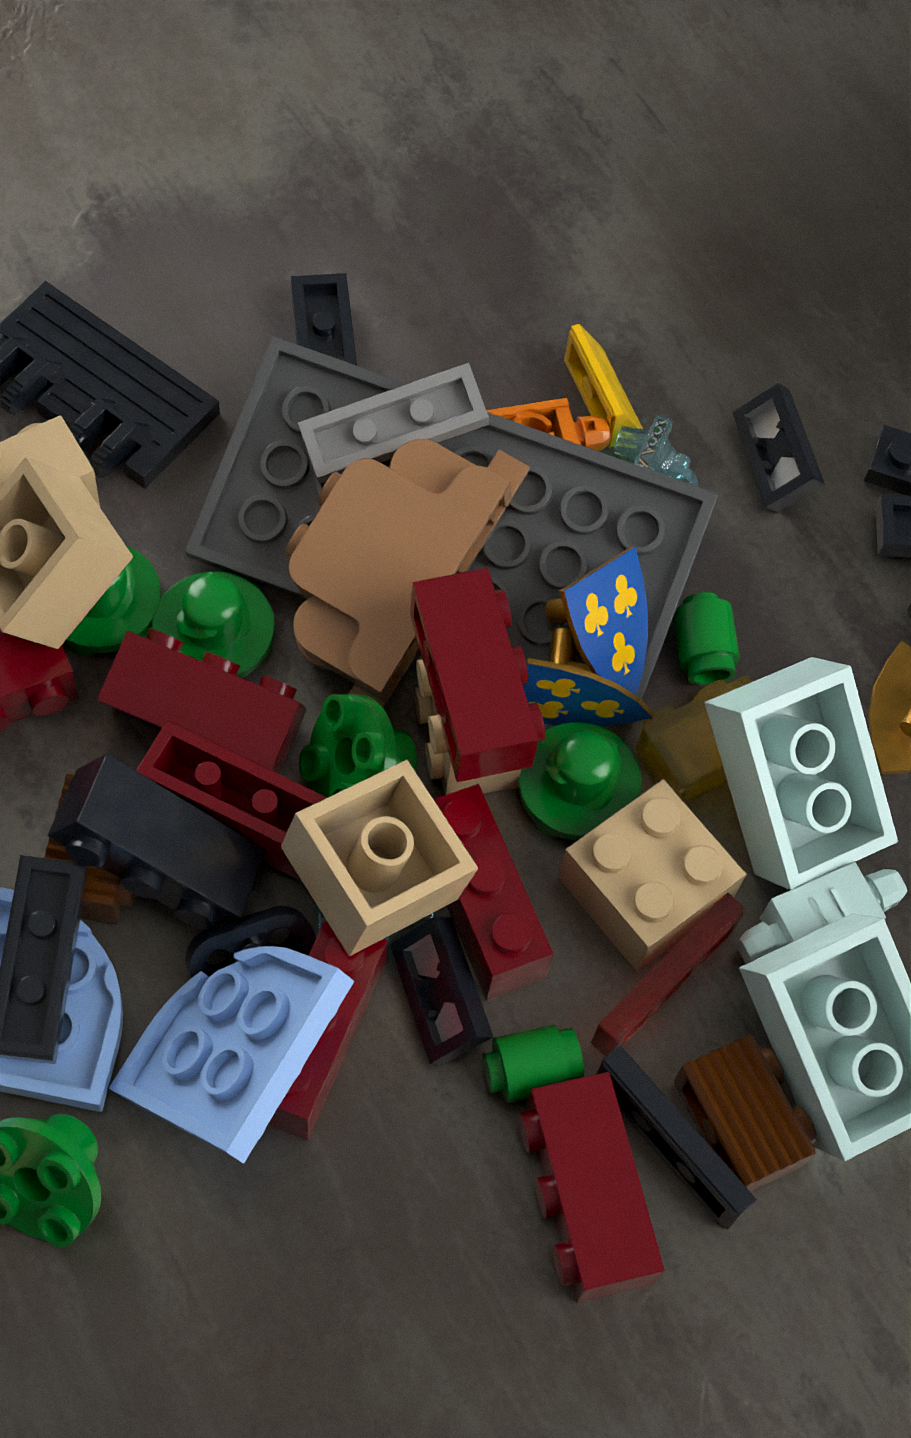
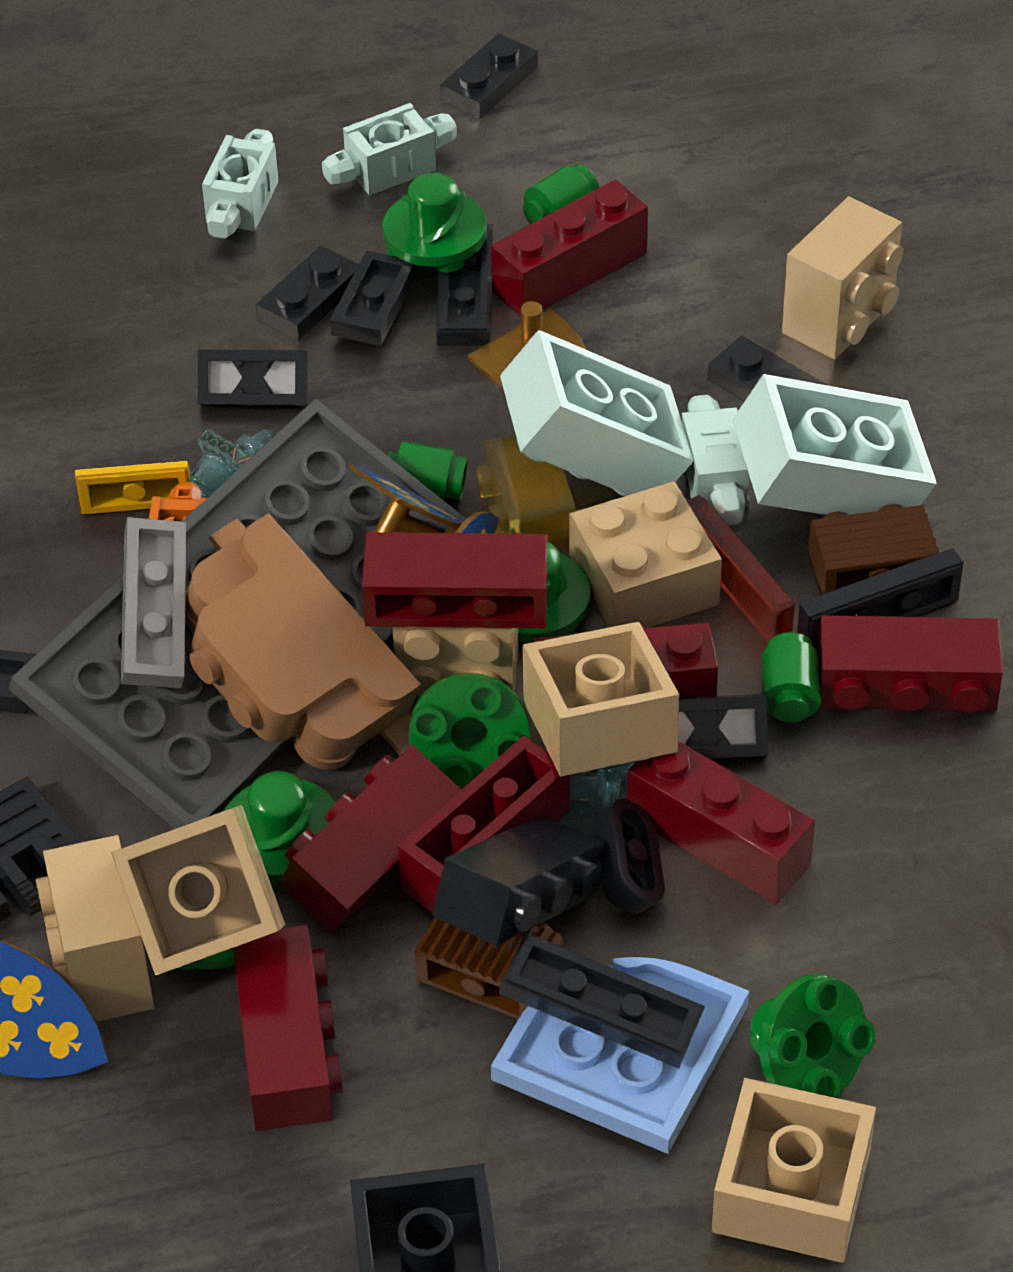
camera: 65 degrees left, 15 degrees down
light blue plate [109,946,354,1164] -> none

